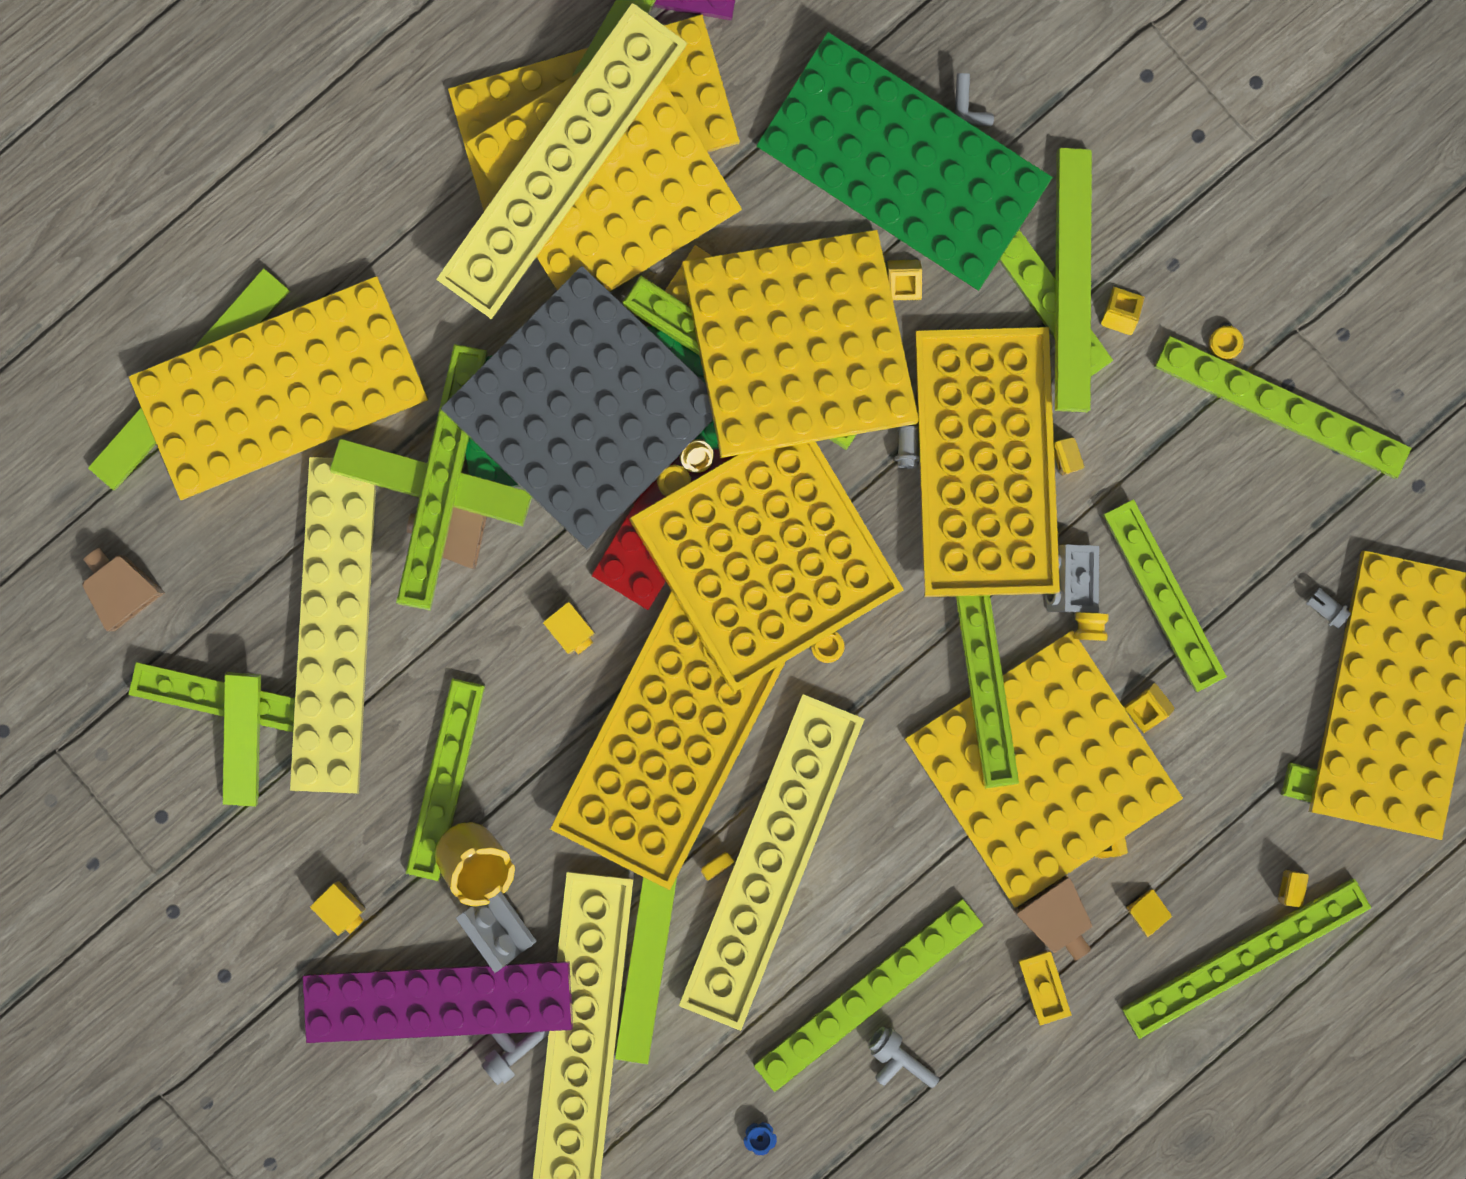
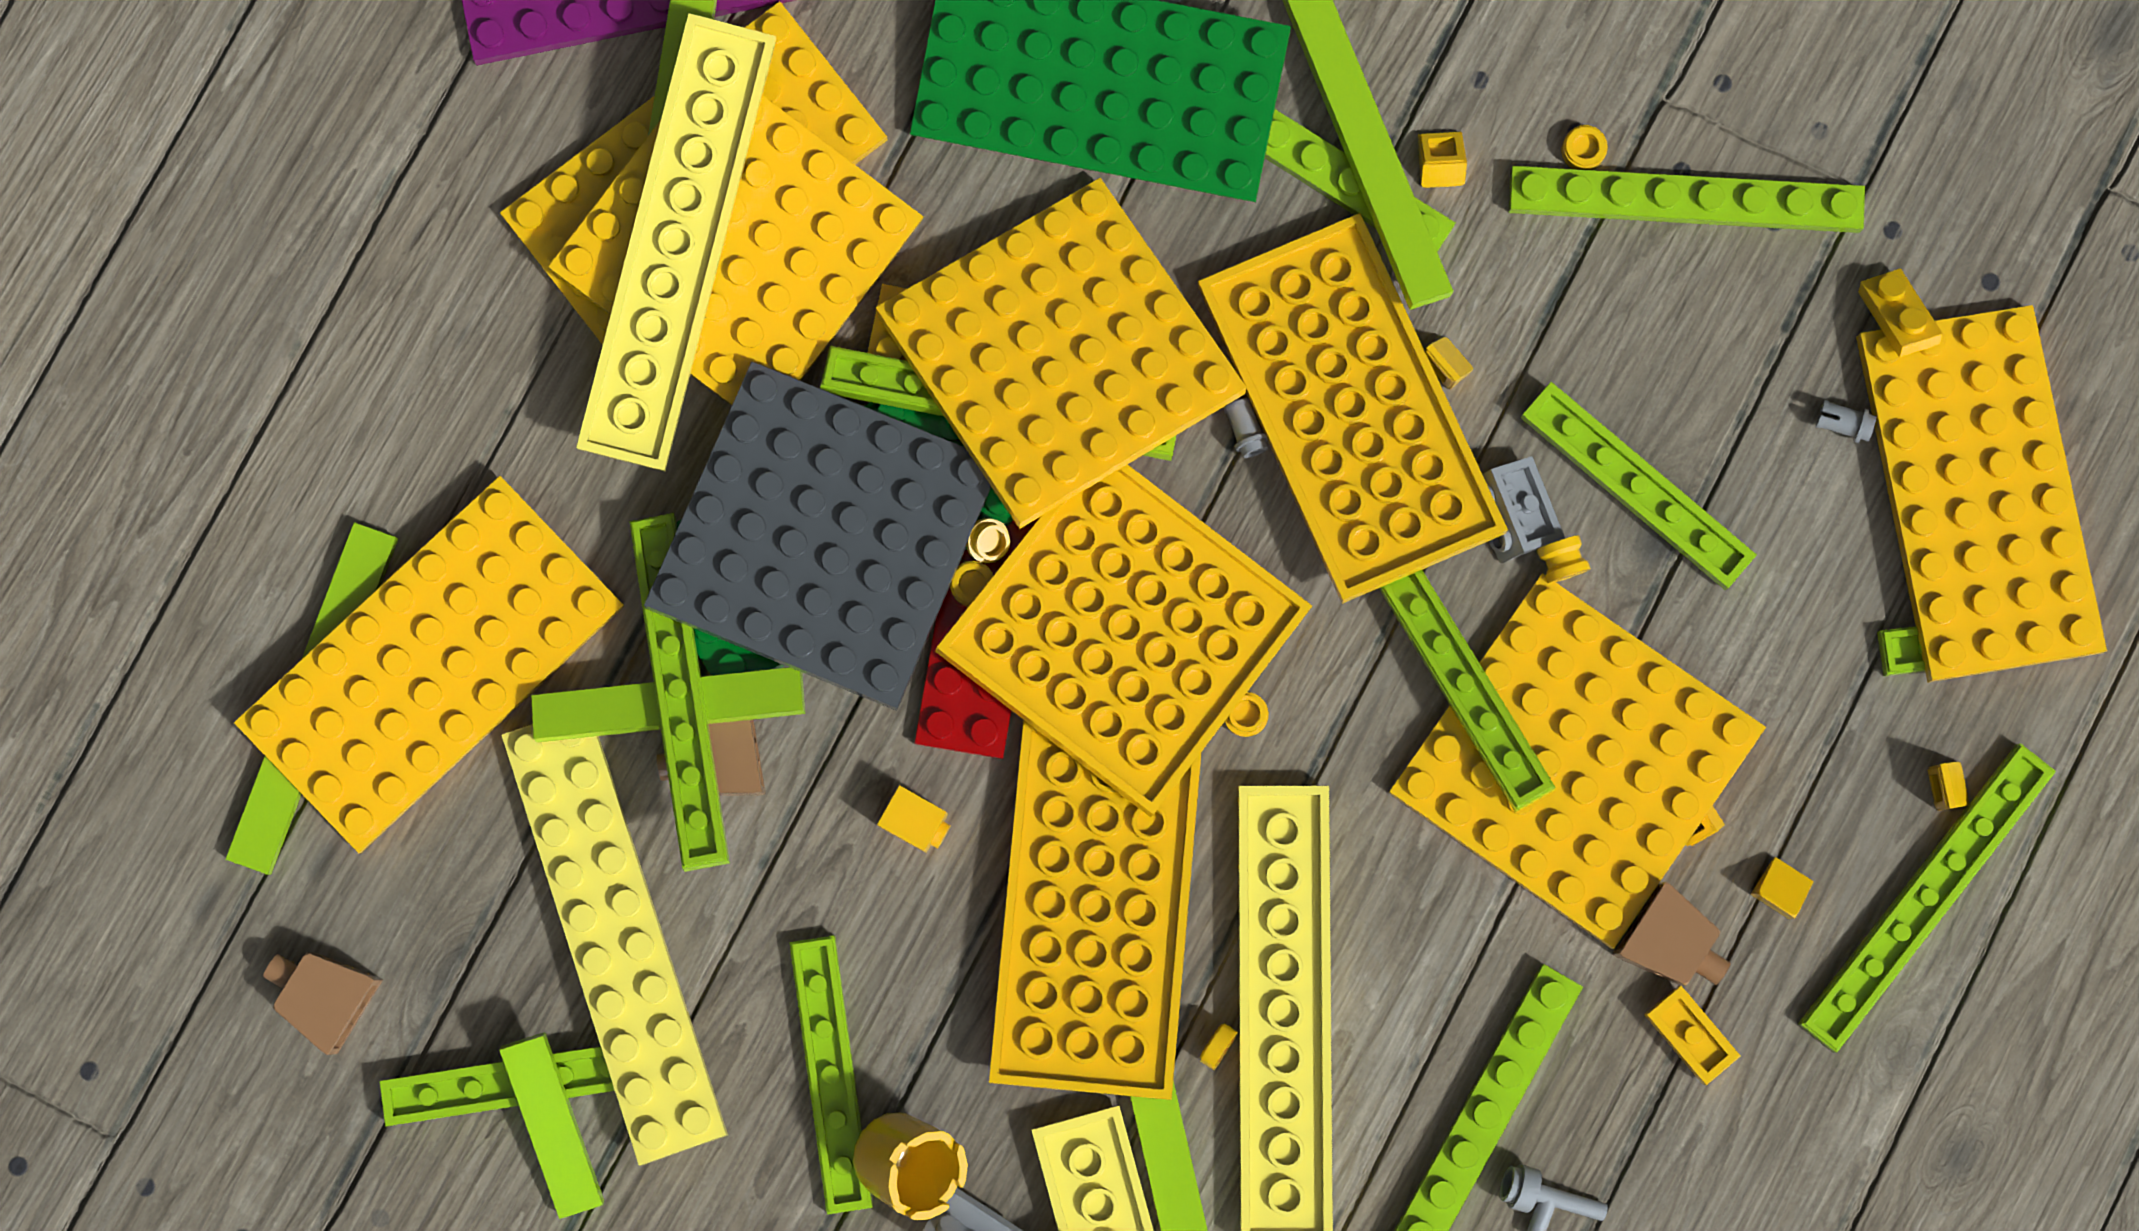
camera: 20 degrees left, 5 degrees down
yellow slope [887,260,922,300] -> none
yellow slope [1124,683,1175,733] -> none
none -> yellow plate [1858,268,1943,358]

